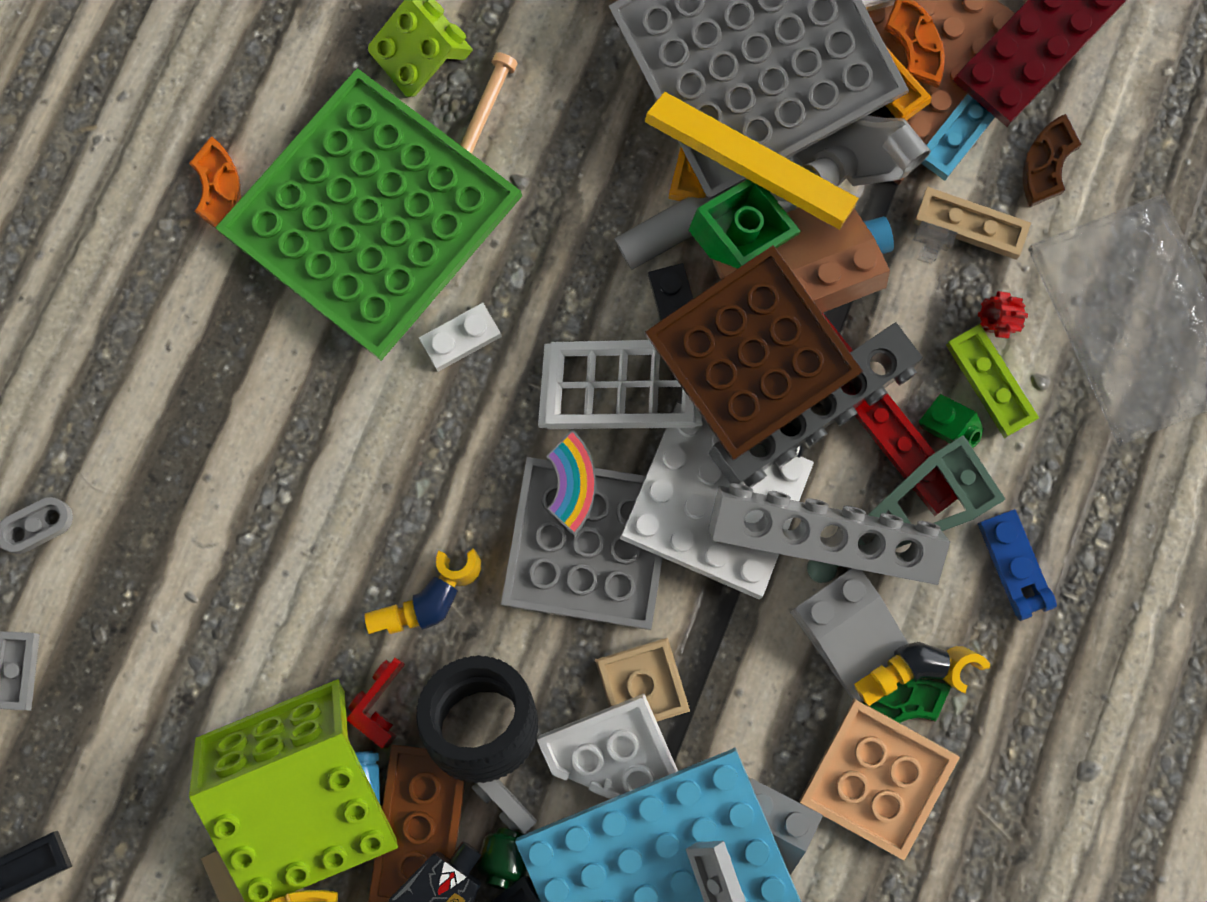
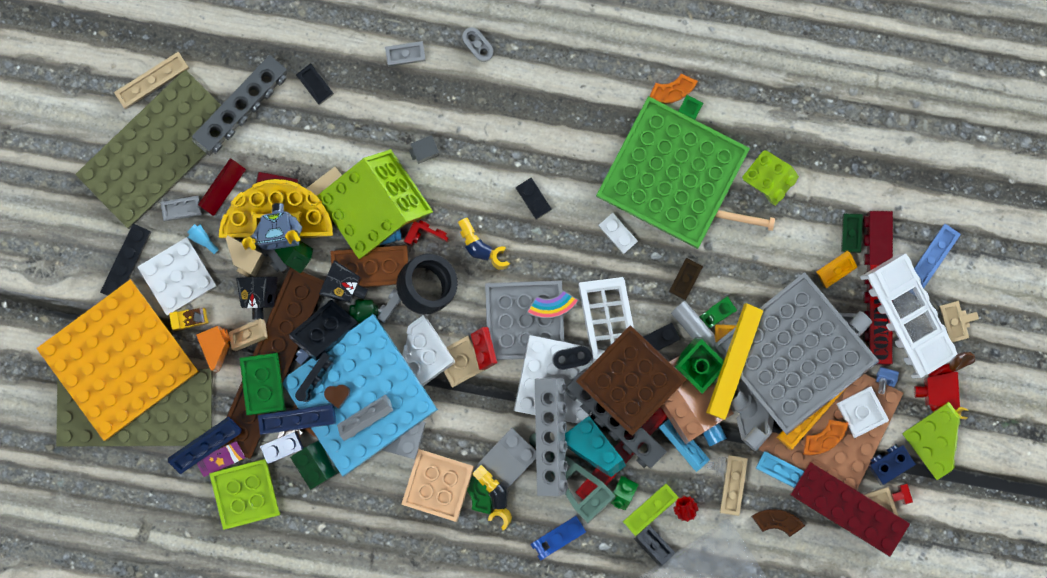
camera: 75 degrees right, 5 degrees up
none -> dark grey brick [409,135,439,164]
none -> red plate [471,327,497,370]
none -> black plate [515,177,552,220]
none -> black plate [552,346,591,370]
none -> teal wedge [565,416,626,477]
none -> black plate [634,525,675,567]
none -> medium azure plate [659,419,710,472]
none -> dark brown plate [669,258,703,301]
none -> green plate [678,95,703,120]
none -> green leg [699,296,737,328]

